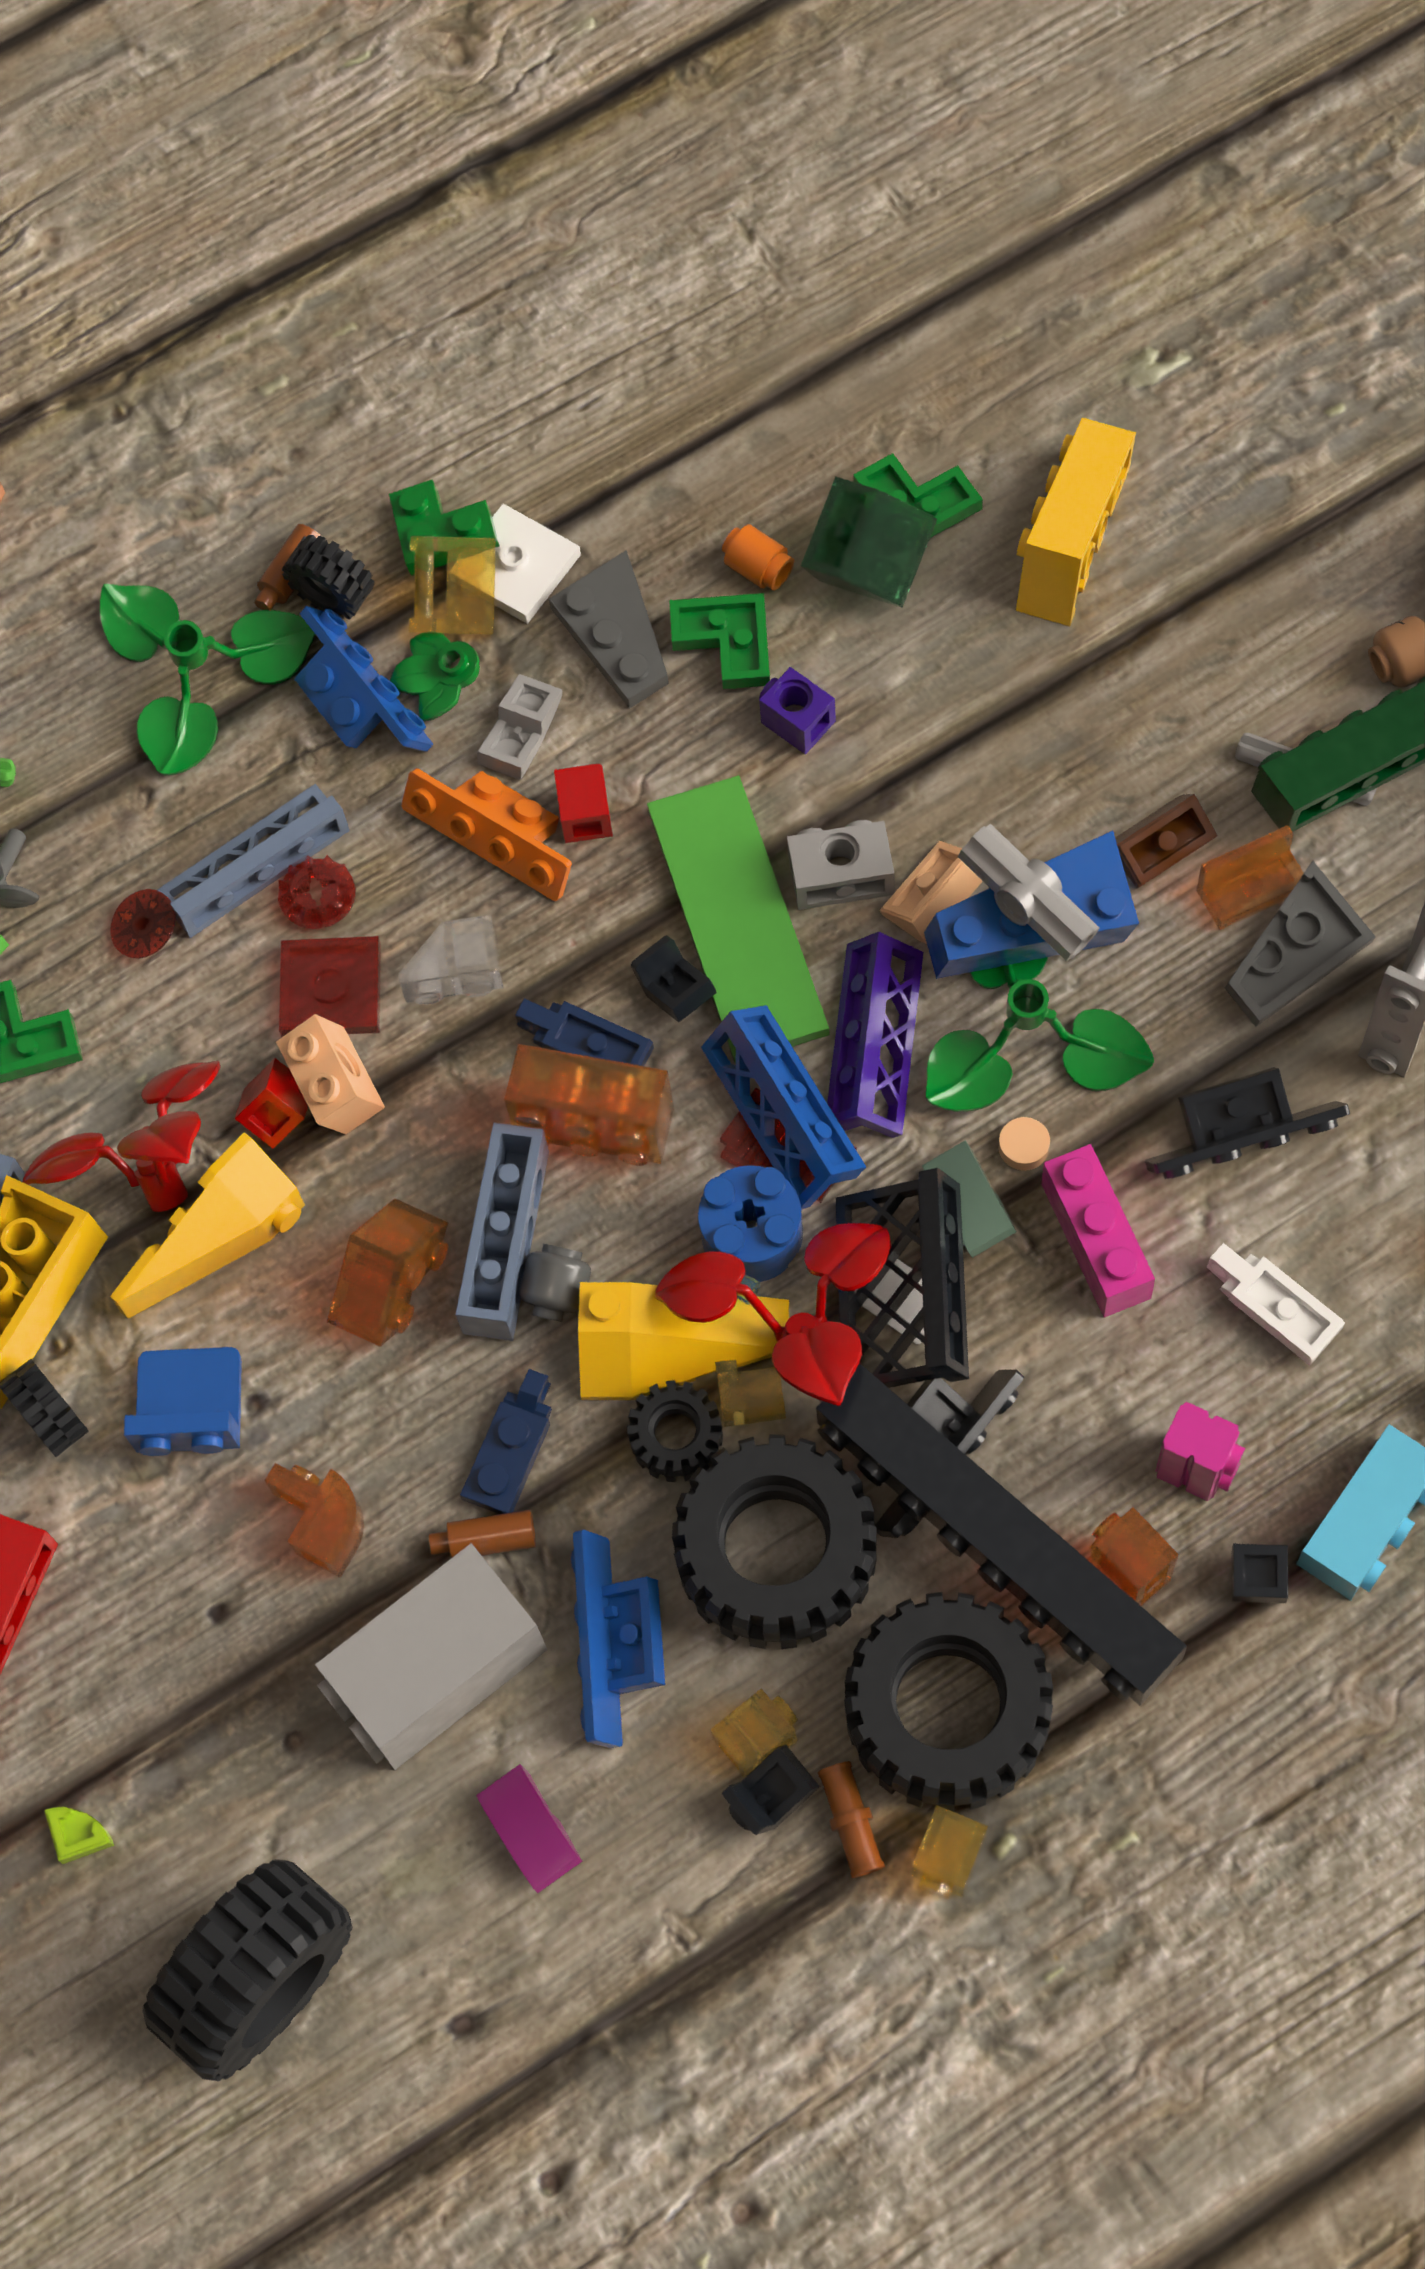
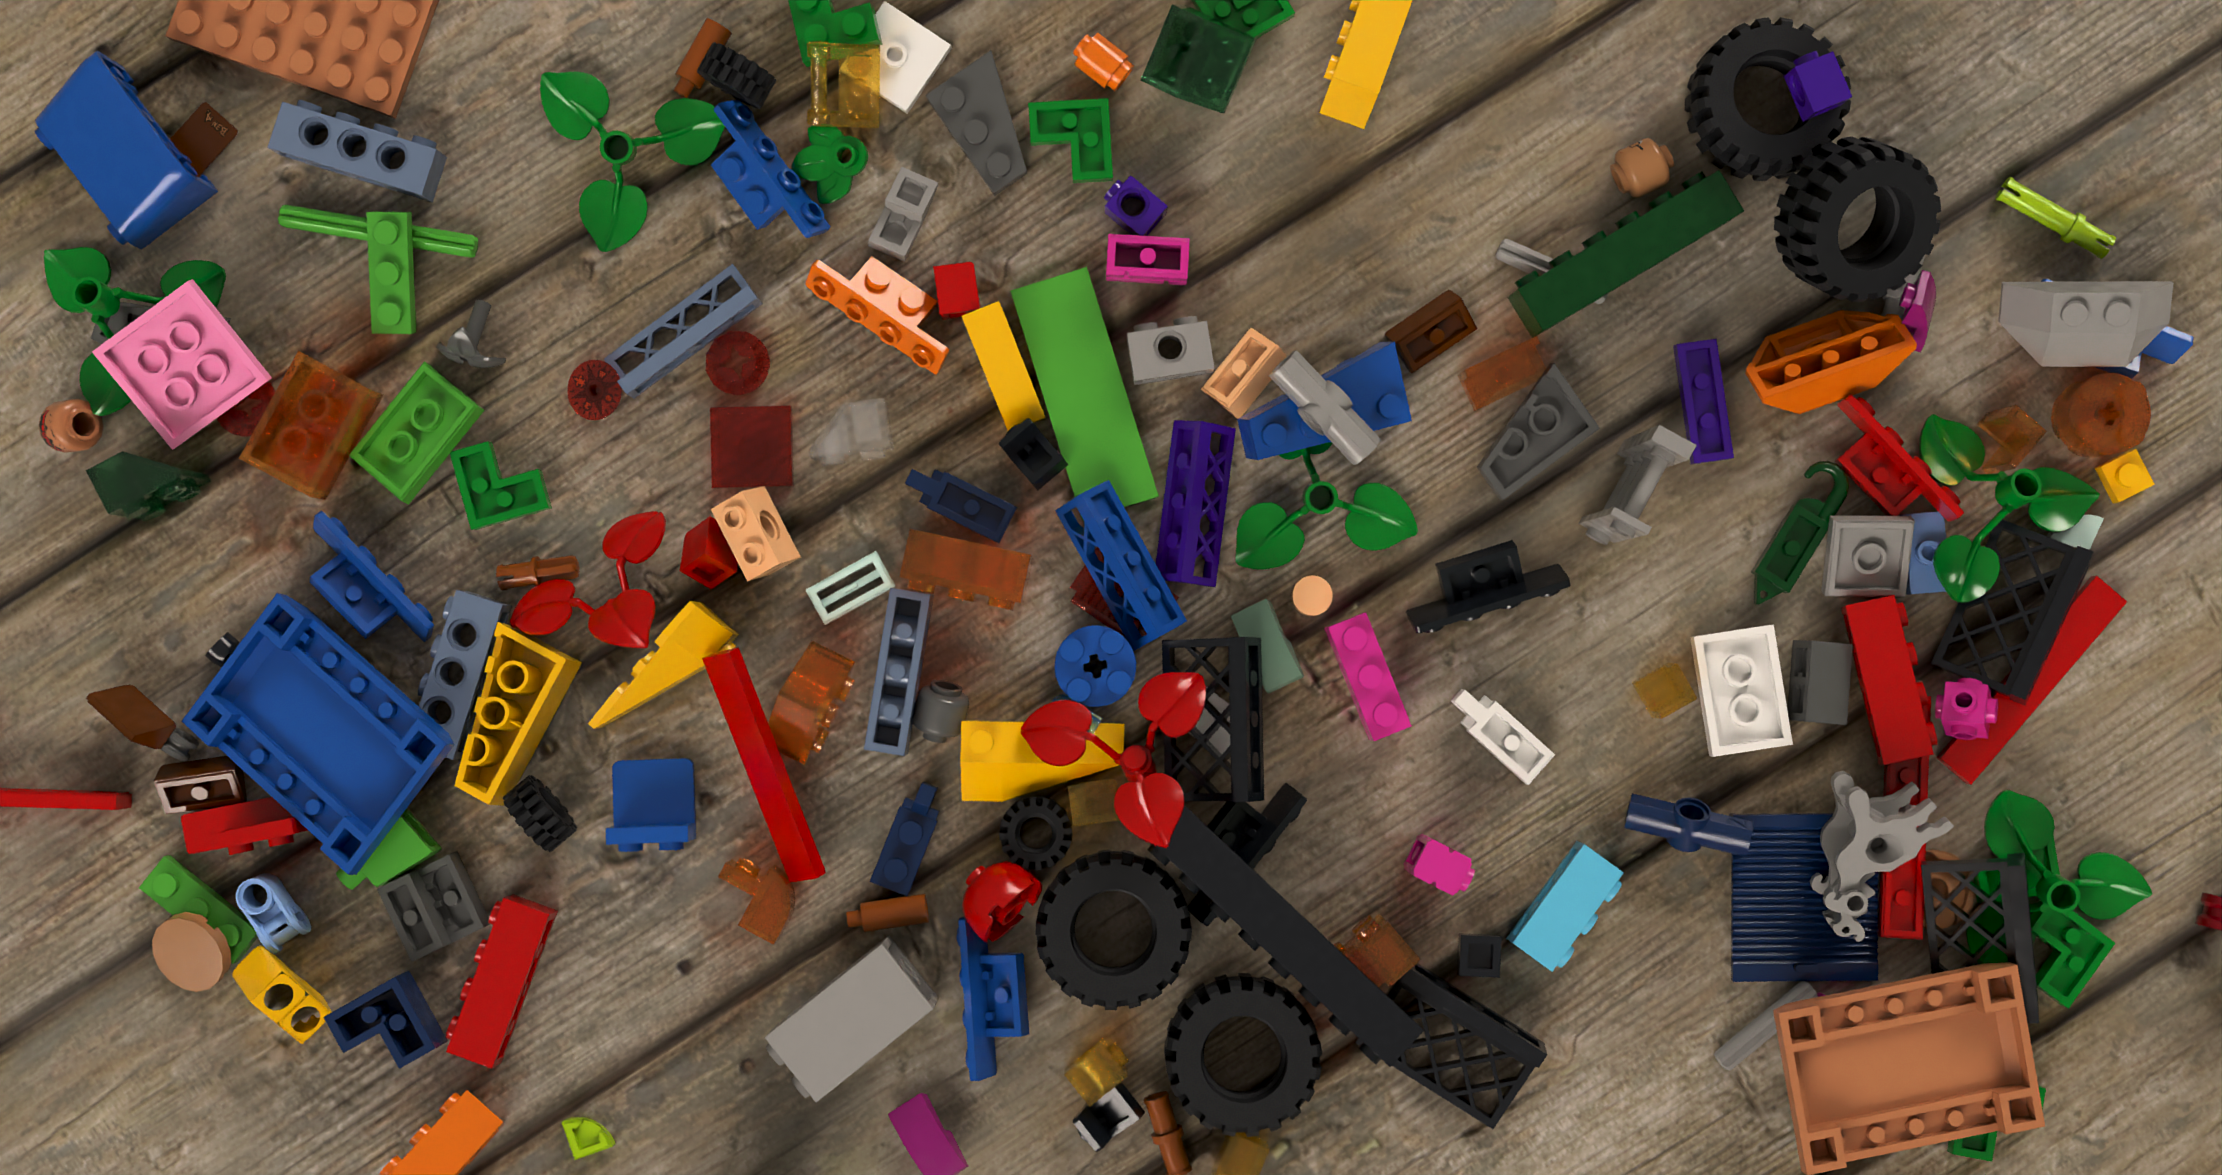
camera: 10 degrees left, 20 degrees up
none -> dark orange axle [496,555,580,591]
none -> red tile [702,647,826,882]
none -> light aqua tile [806,551,896,625]
none -> yellow slope [962,301,1046,431]
none -> red cylinder [962,861,1043,943]
none -> dark pink brick [1106,234,1190,285]
none -> black fence [1356,957,1547,1129]

